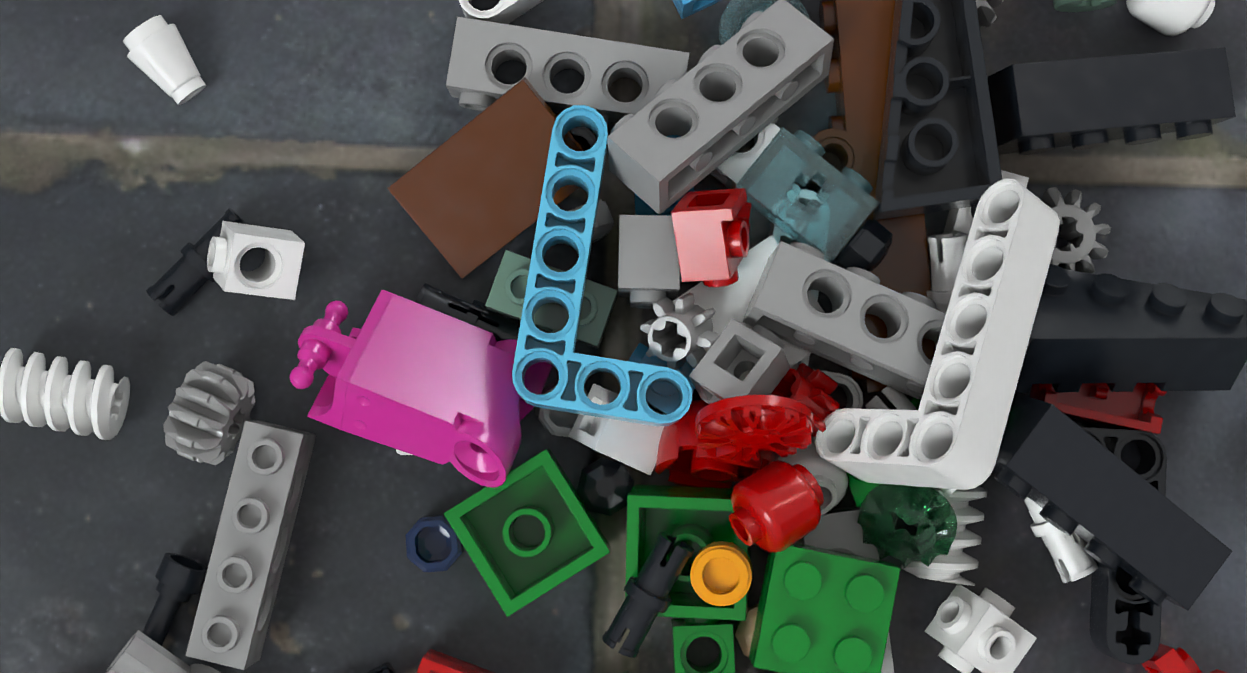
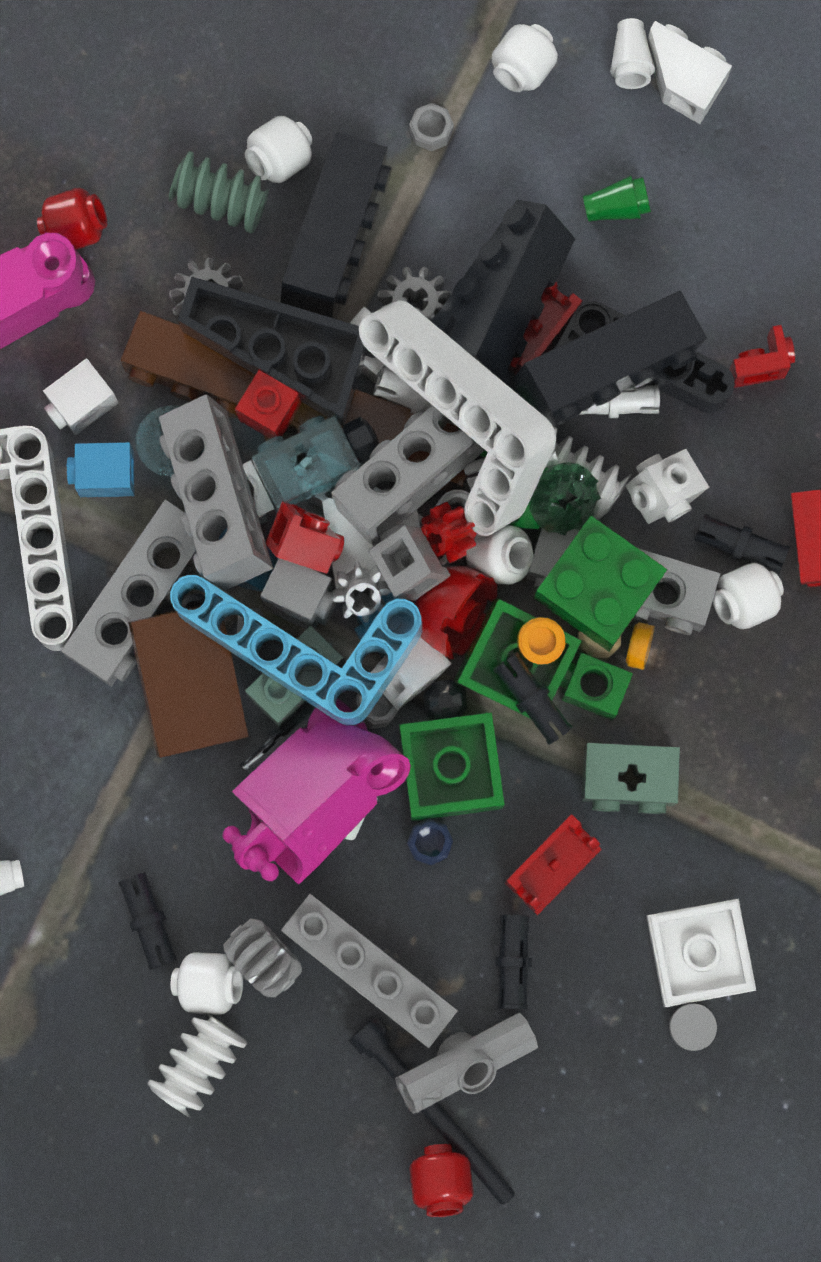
camera: 70 degrees left, 5 degrees down
white brick [207,221,305,300] -> none
red wheel [695,395,814,462] -> none
red head [729,460,824,553] -> none
none -> white head [171,952,243,1015]
none -> red brick [235,370,301,443]

